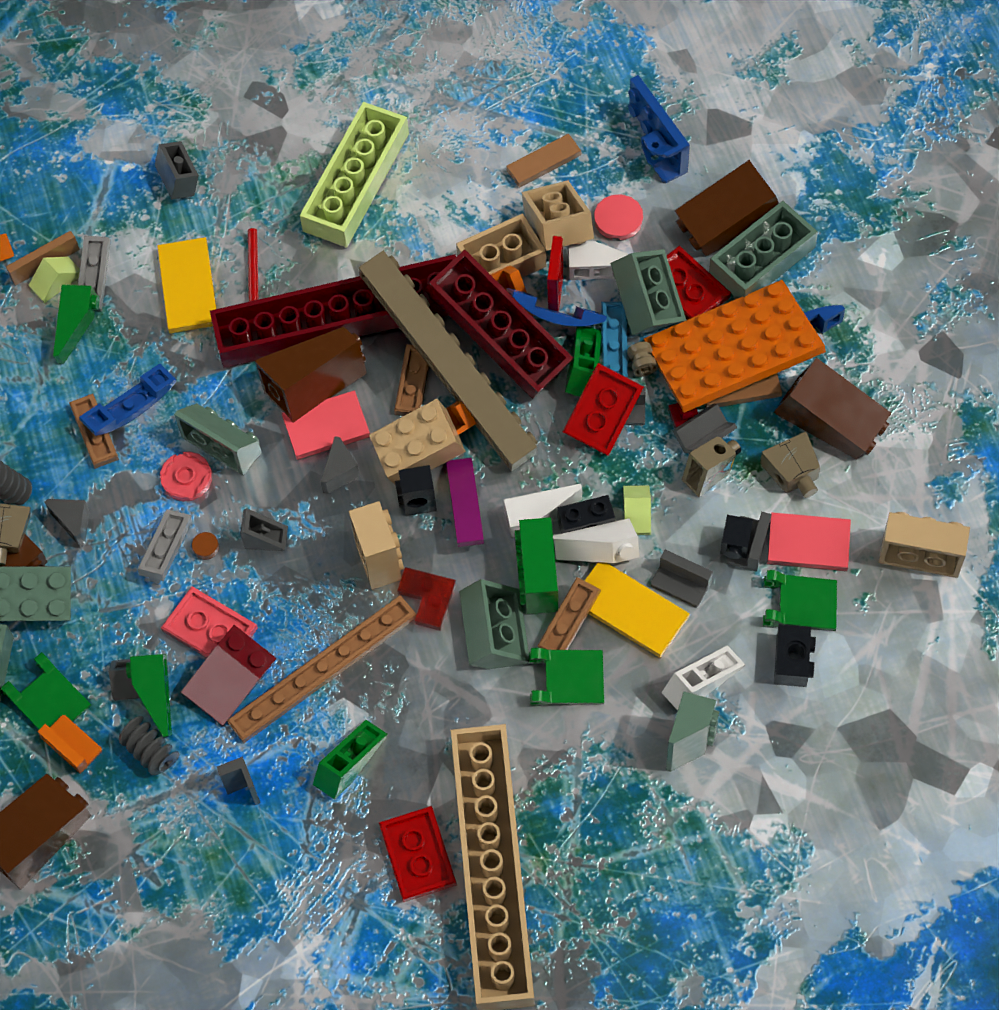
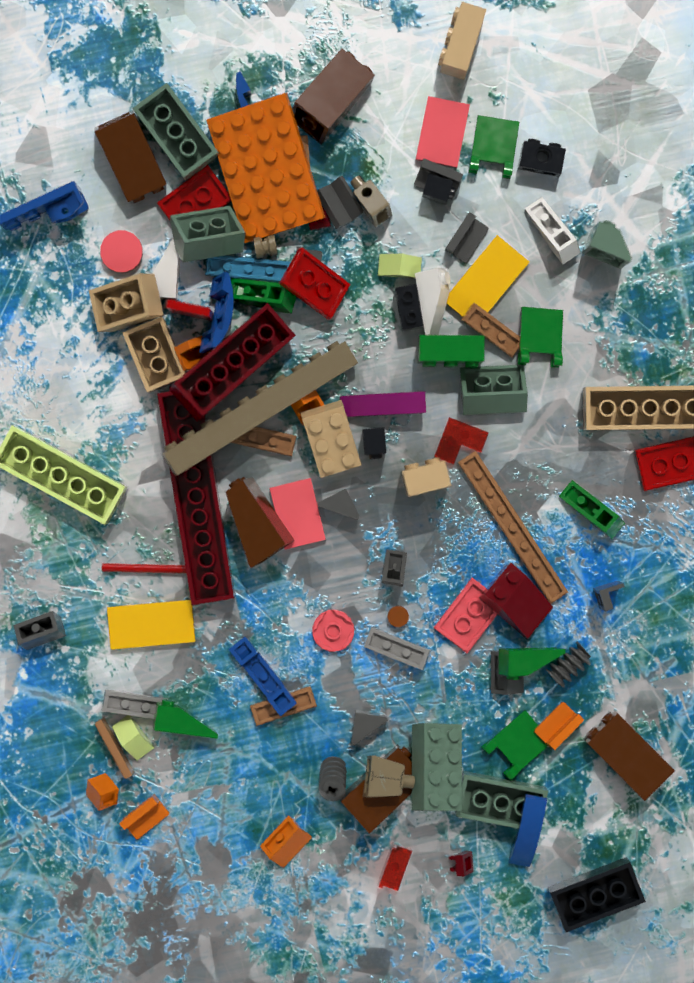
camera: 90 degrees left, 25 degrees up
sand green slope [174,403,262,475] -> none
white slope [504,484,582,538] -> none
medium nougat tile [506,133,581,188] -> none
dark tan torso [760,431,820,498] -> none

